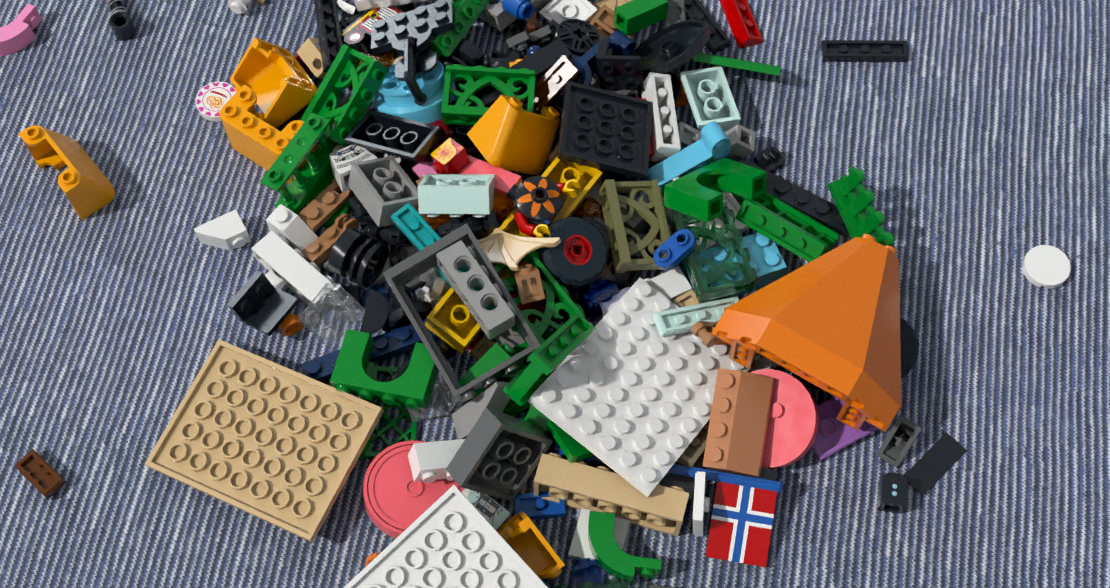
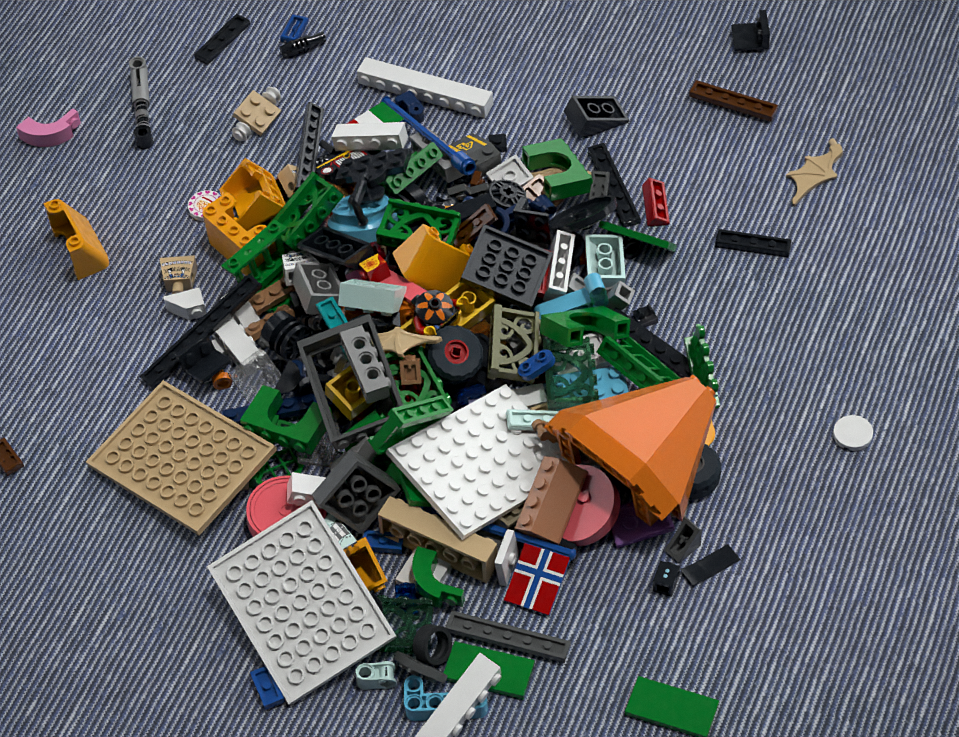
camera: 15 degrees right, 10 degrees down
none -> black tile [139,274,263,390]
none -> tan torso [160,255,197,294]
none -> black tile [623,240,639,259]

